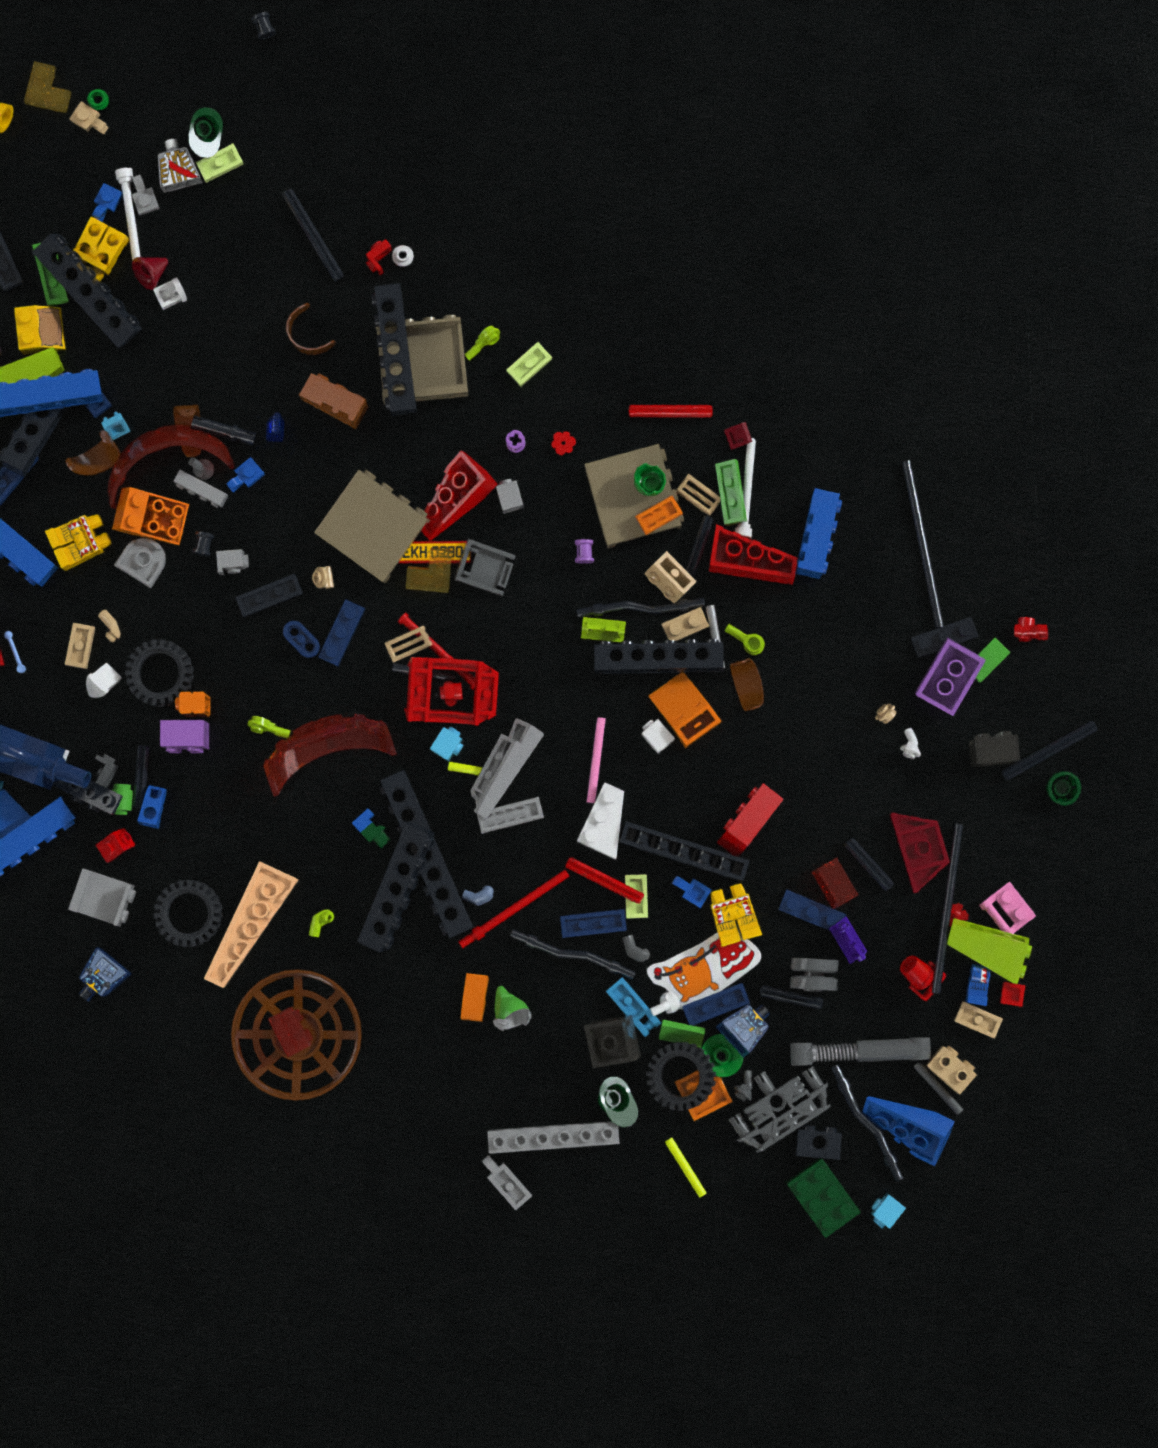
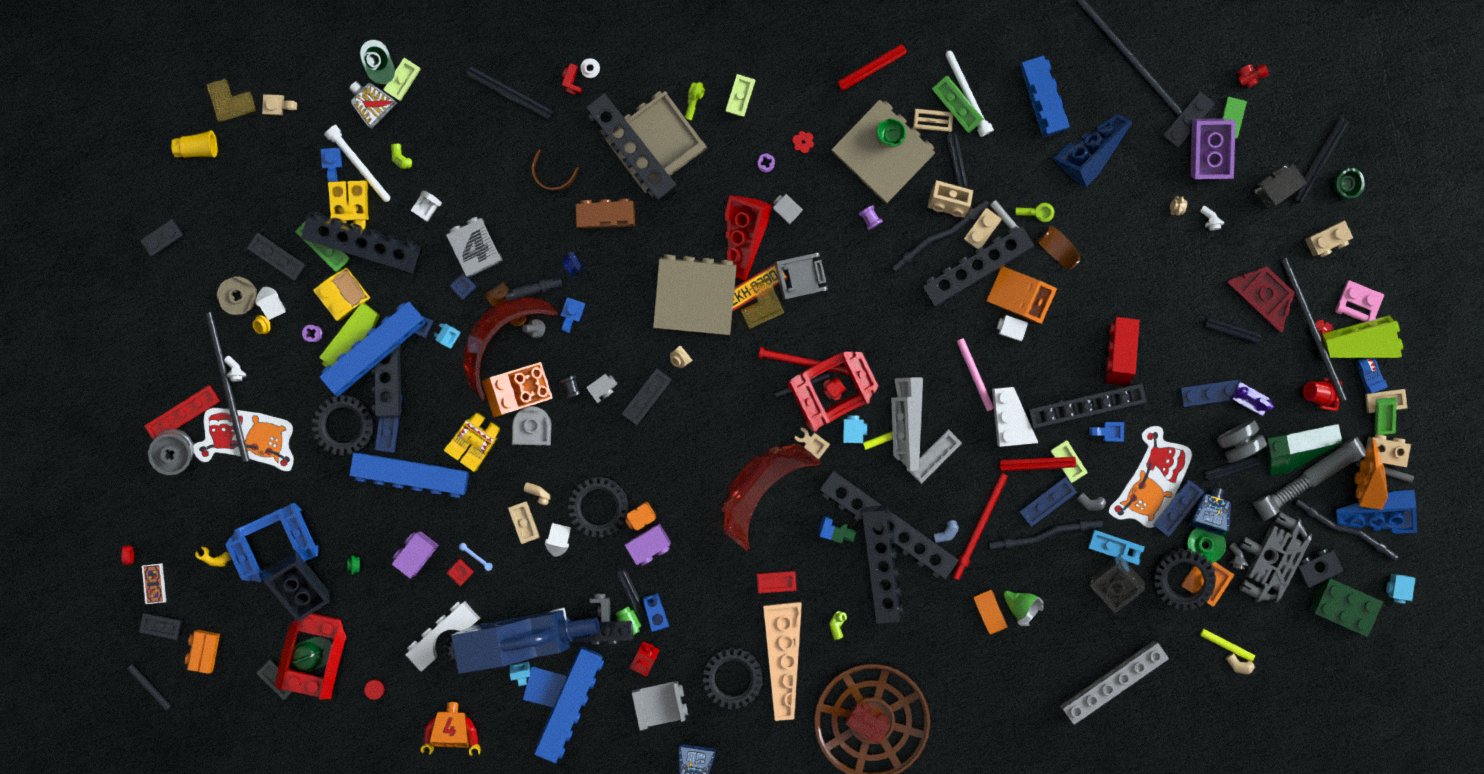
camera: 35 degrees left, 5 degrees up
reddish brown piece [66,430,120,476] -> none
green plate [87,89,109,111] -> none
light grey plate [132,175,159,216] -> none
dark red hat [132,257,168,290] -> none
light grey piece [174,470,228,508] -> none
lime plate [248,716,290,739] -> none
dark blue plate [283,621,320,658] -> none
dark blue plate [318,599,365,666] -> none
tan tile [385,626,432,662] -> none
light grey plate [482,1155,532,1210] -> none
lime hinge [581,617,626,643] -> none
piece [598,1077,638,1127] -> none
orange plate [635,495,683,535] -> none
white plate [650,992,680,1016] -> none
bright green tile [659,1020,705,1048] -> none
red wedge [709,524,798,585] -> none
yellow hips [710,883,762,947] -> none
dark red plate [724,422,753,450] -> none
clear red hinge [812,858,858,909] -> none
red plate [1000,982,1025,1007] -> none
none -> lime arm [391,144,412,169]
none -> light grey panel [447,217,503,277]
none -> dark blue tile [450,273,477,300]
none -> red tile [757,571,796,593]
none -> tan plate [794,428,830,460]
none -> dark blue wedge [1053,114,1132,187]
none -> tan arm [1226,653,1254,674]
none -> dark green wedge [1265,424,1342,476]
none -> tan brick [1305,221,1353,257]
none -> orange slope [1354,440,1388,510]
none -> bright green tile [1375,397,1397,435]

